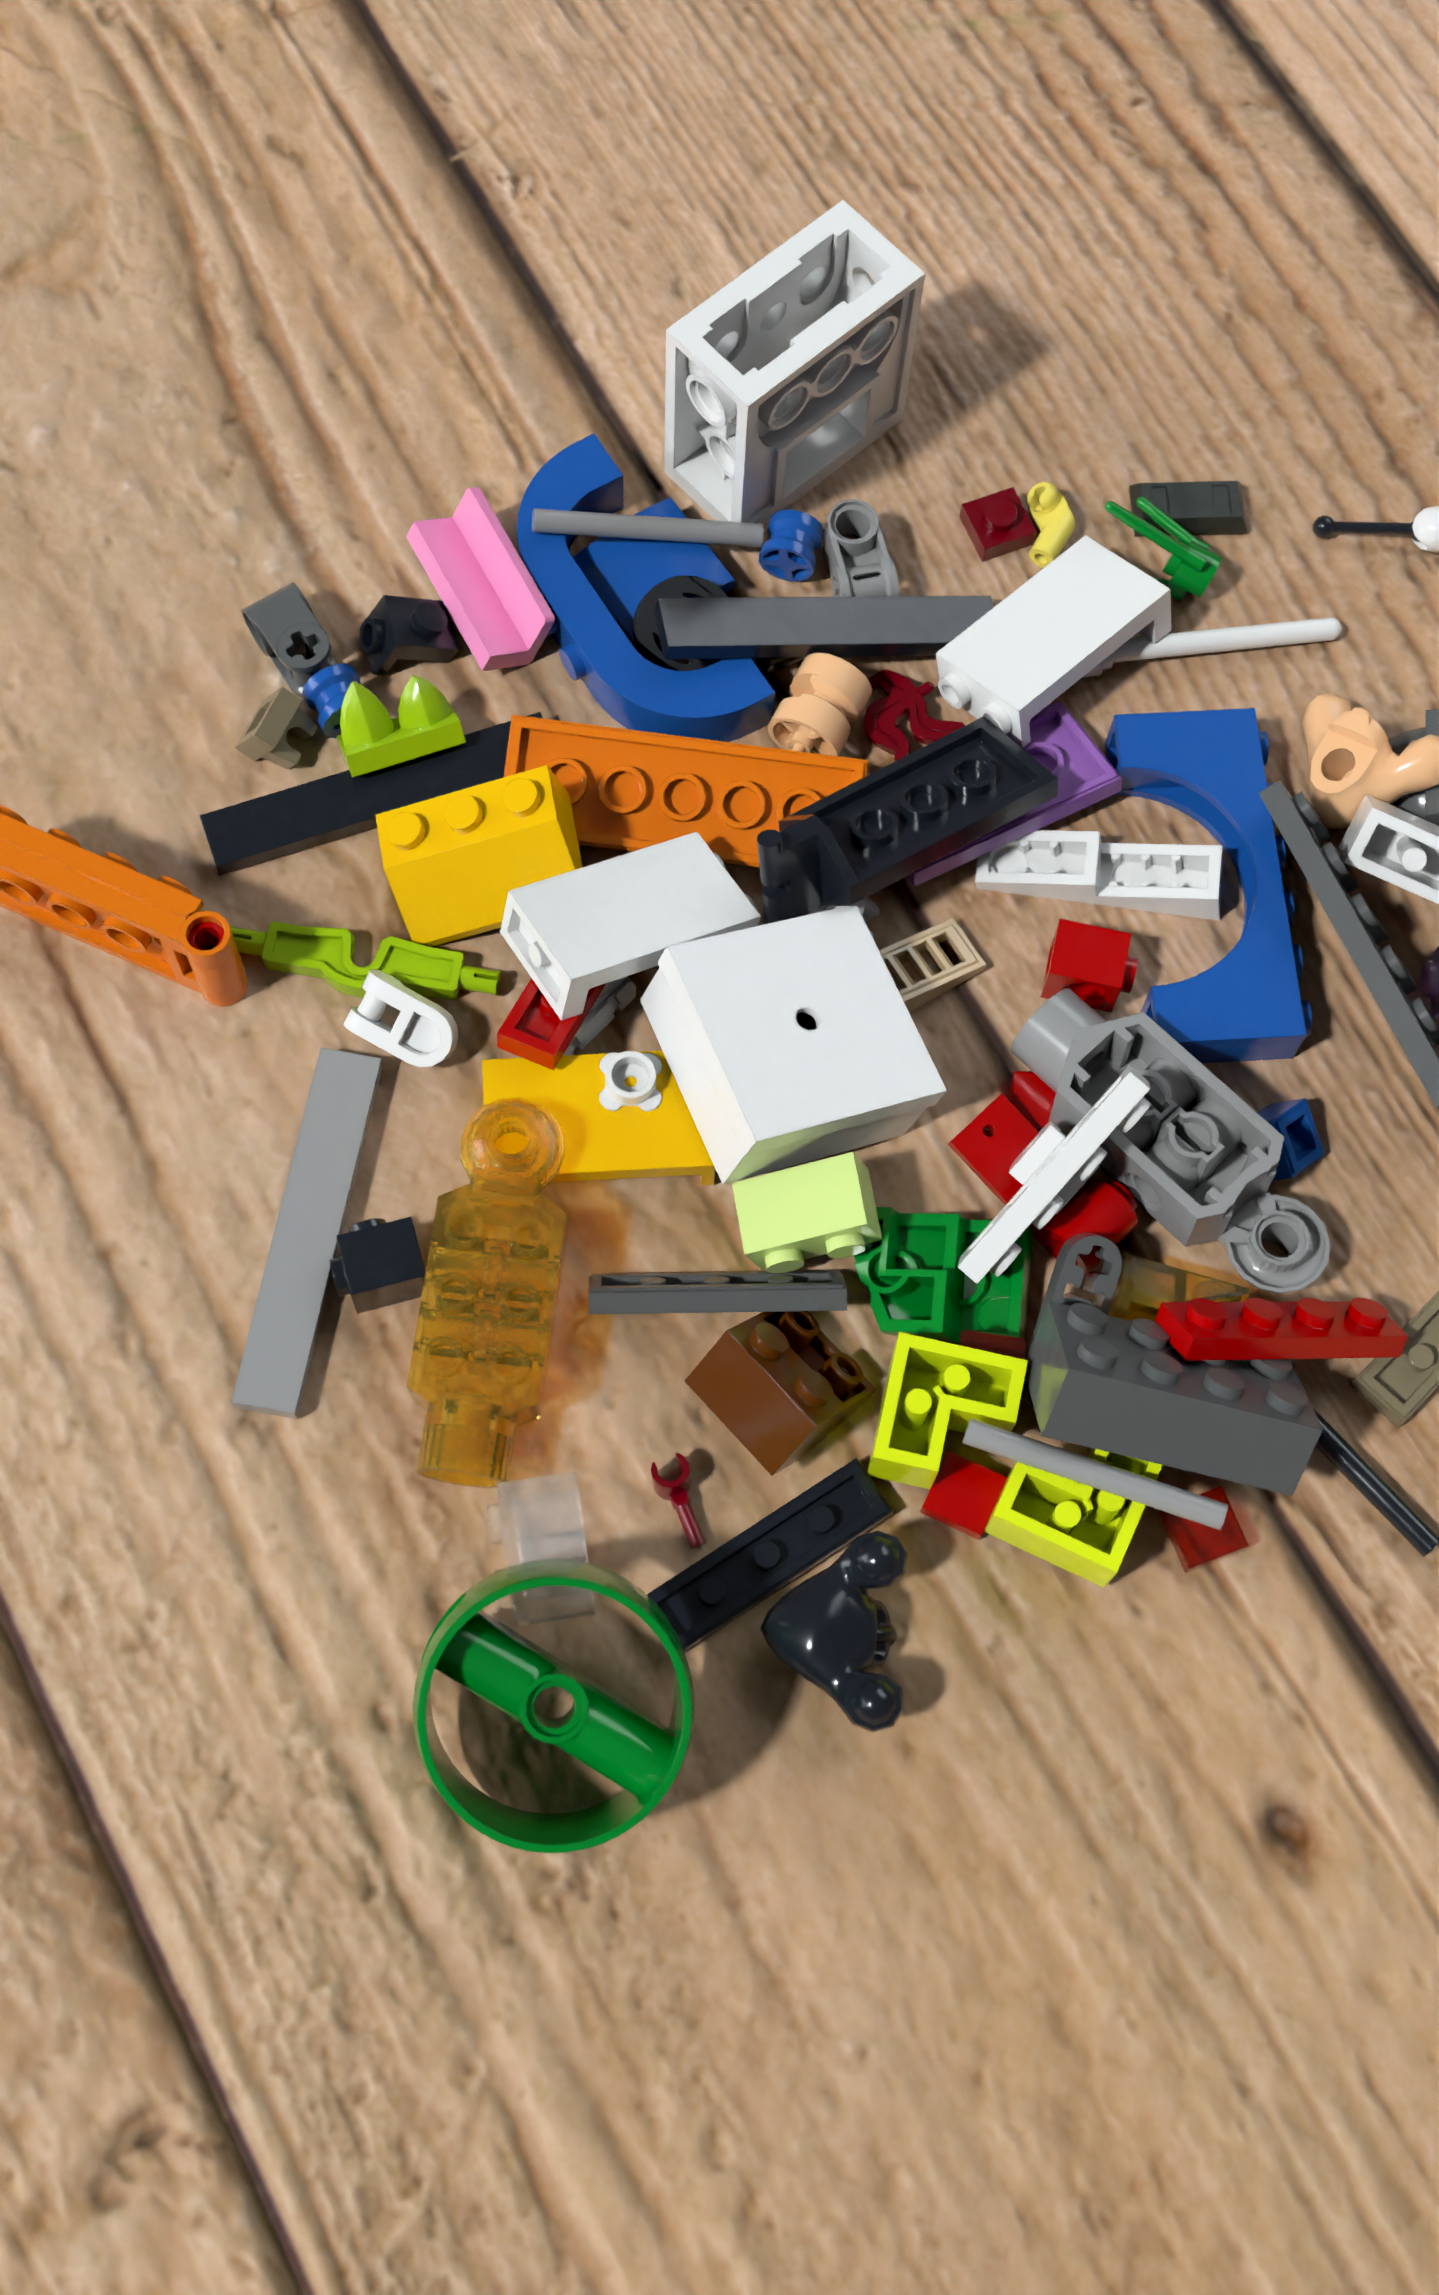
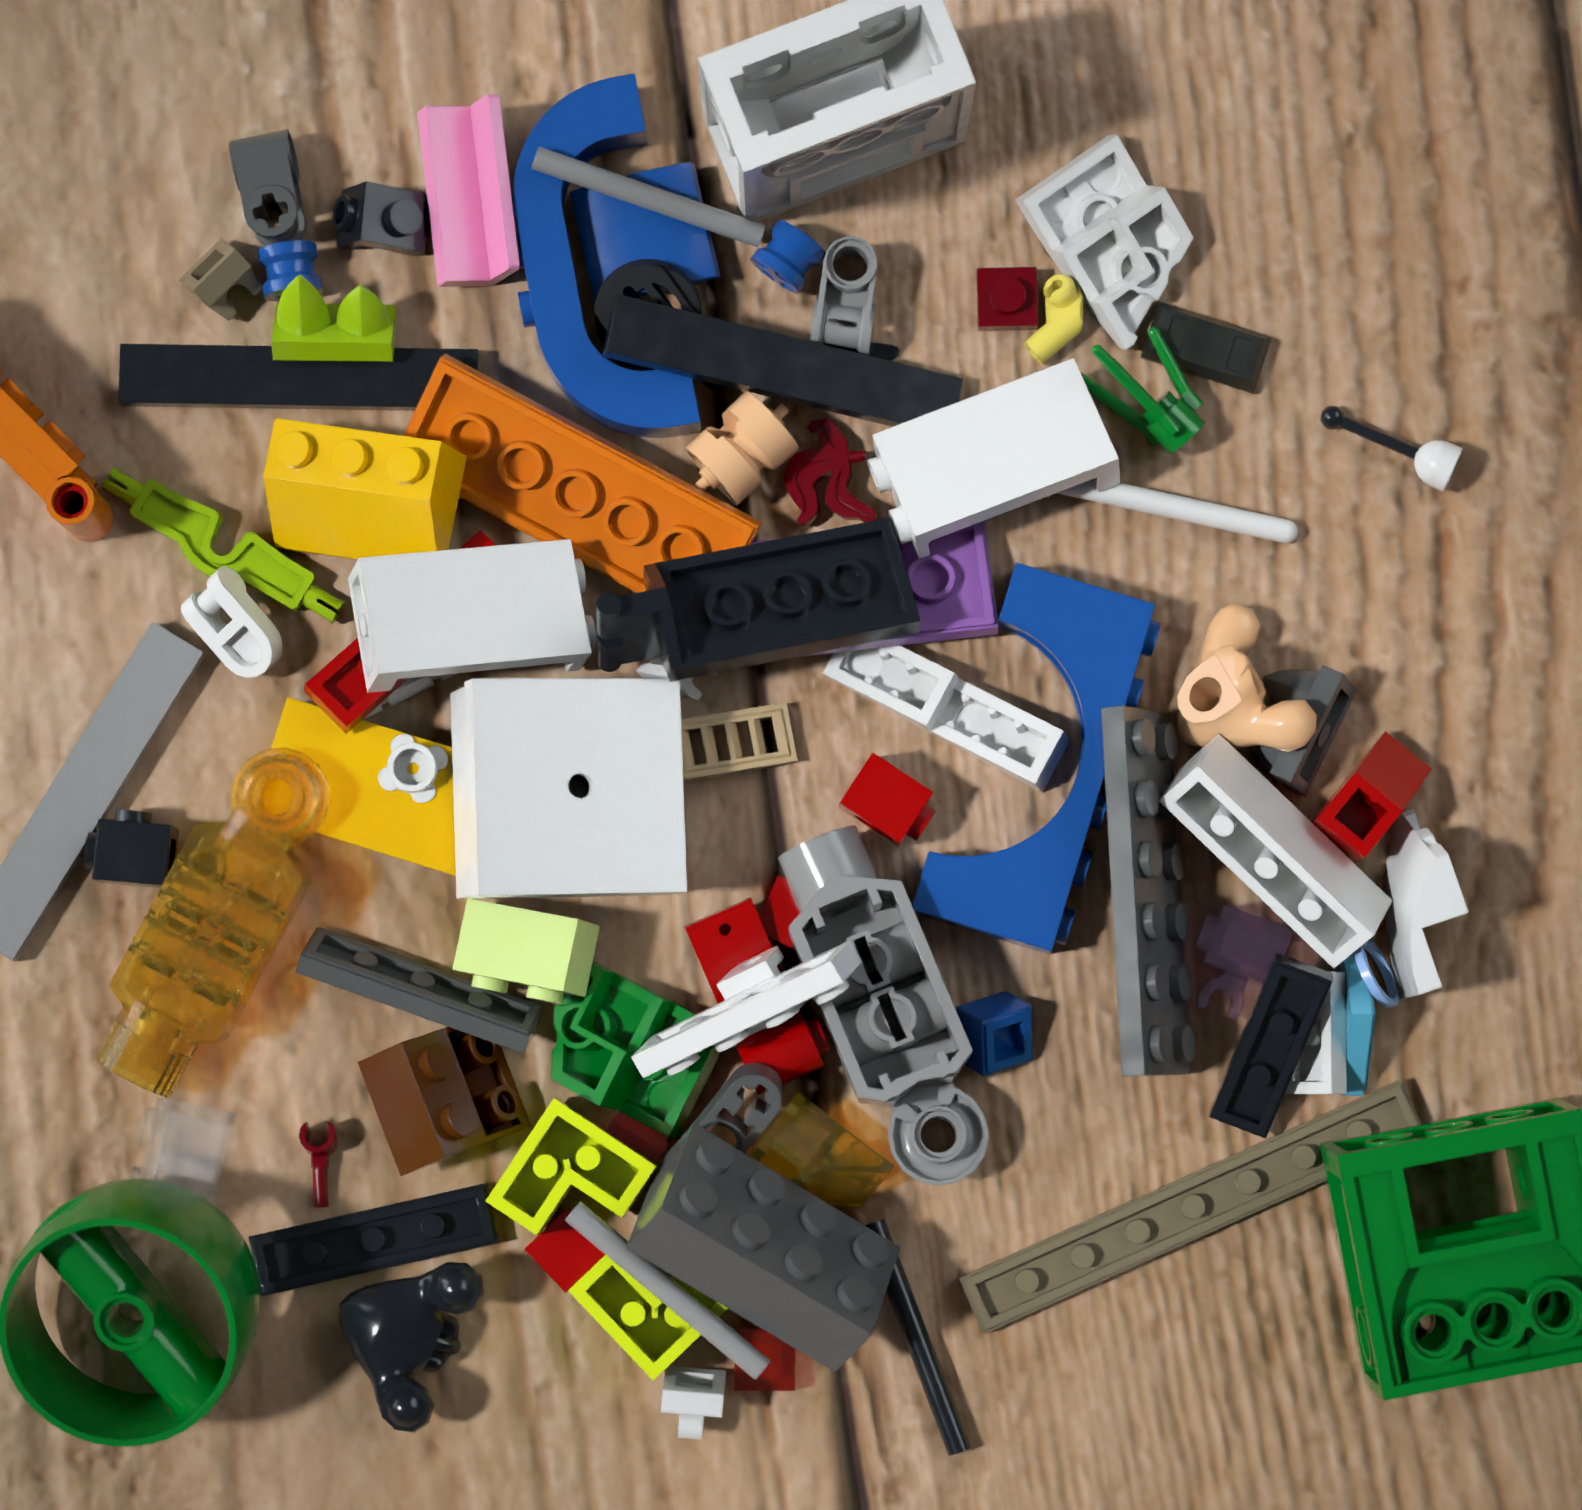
camera: 25 degrees right, 15 degrees up
red plate [1155,1297,1409,1361] -> none
none -> white tile [661,1366,726,1440]
none -> white slope [1015,135,1194,350]

